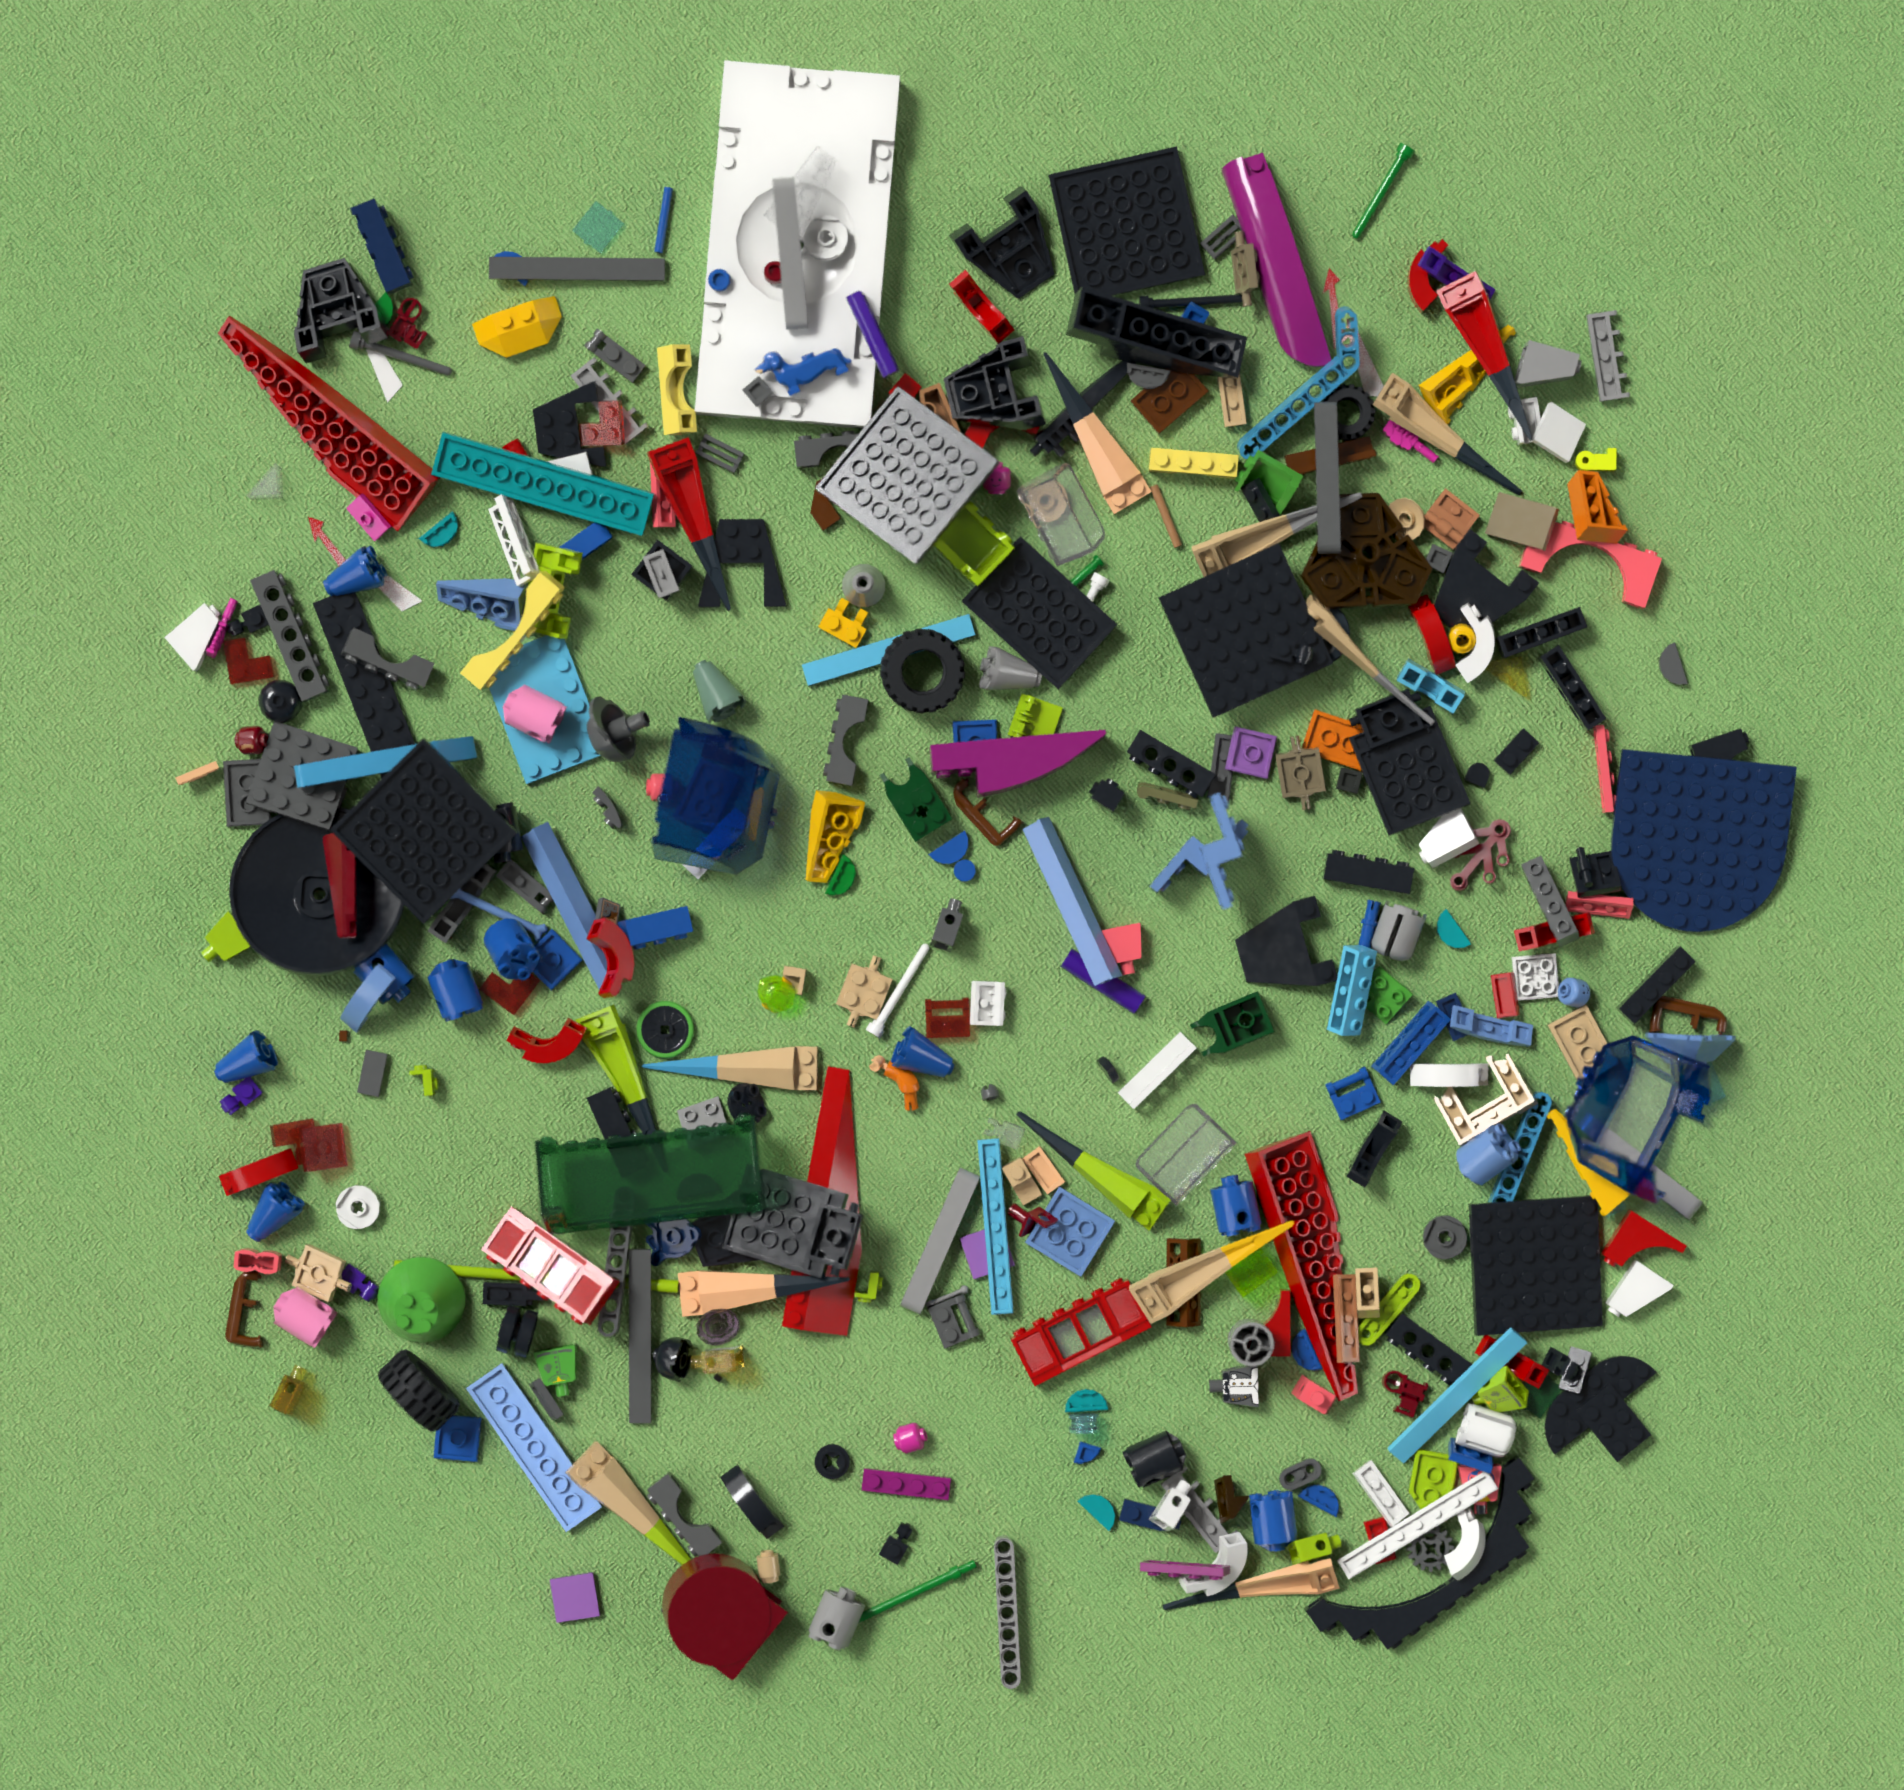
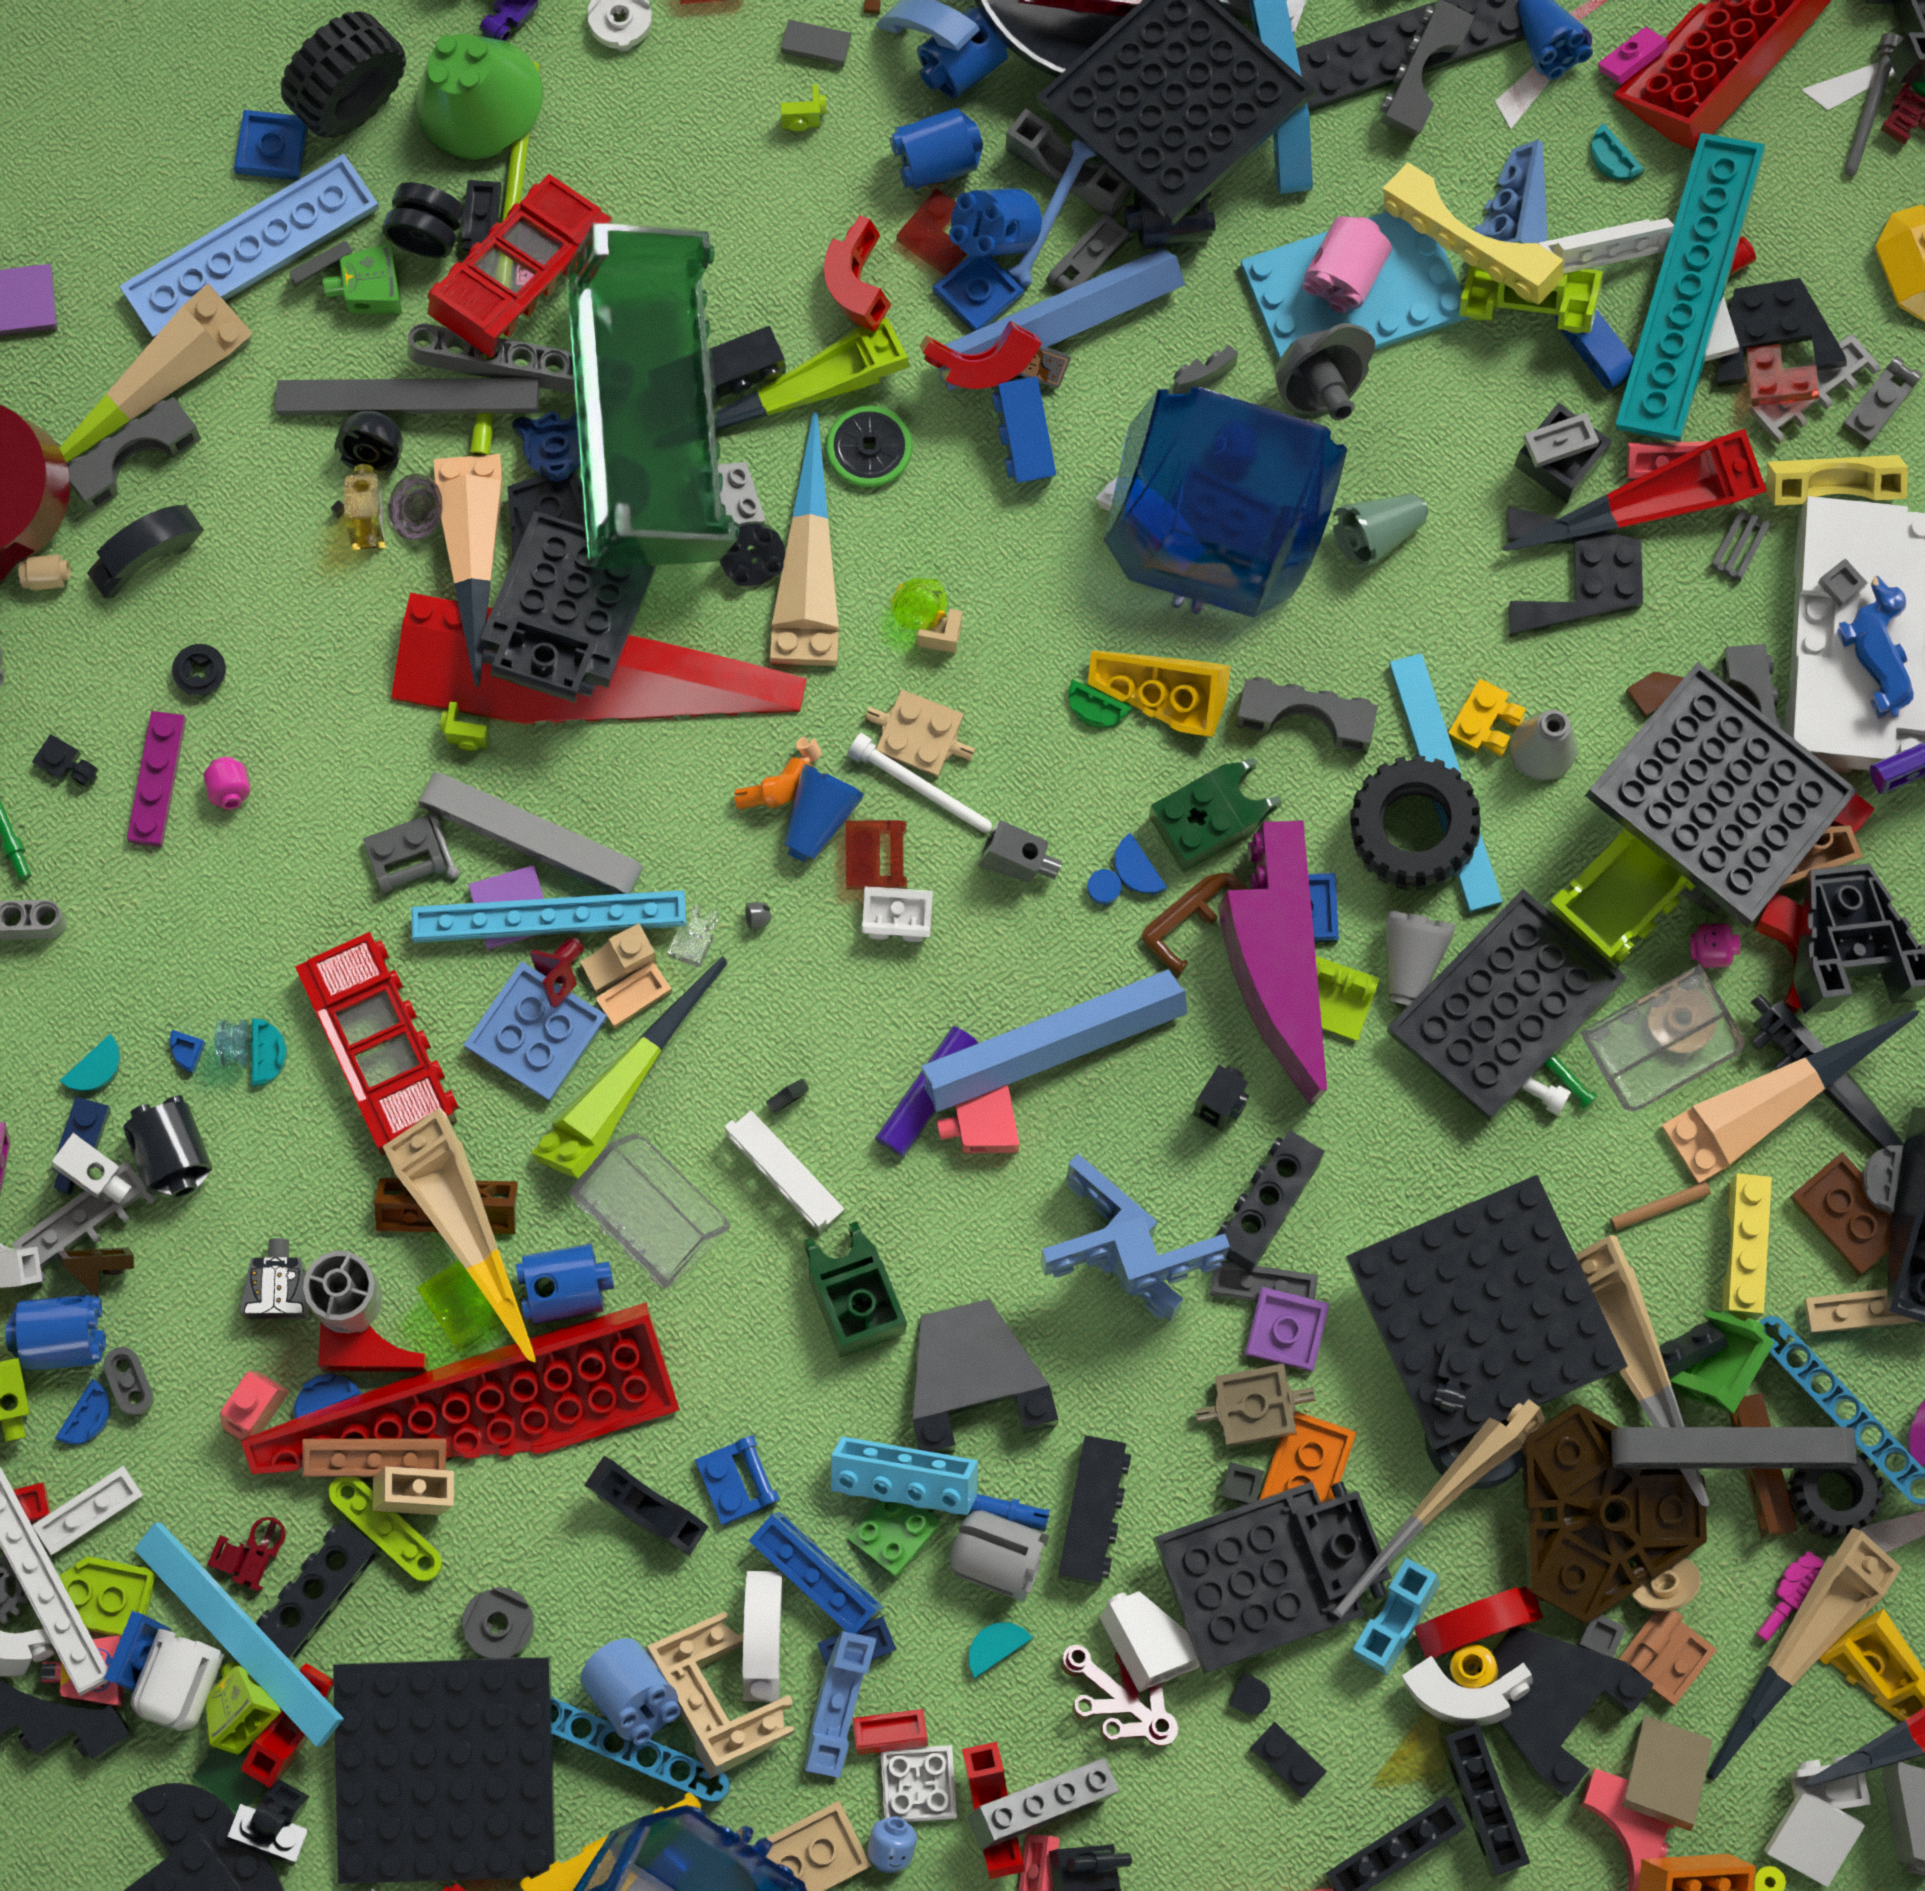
camera: 85 degrees right, 15 degrees down
olive plate [1137,782,1198,810] -> none

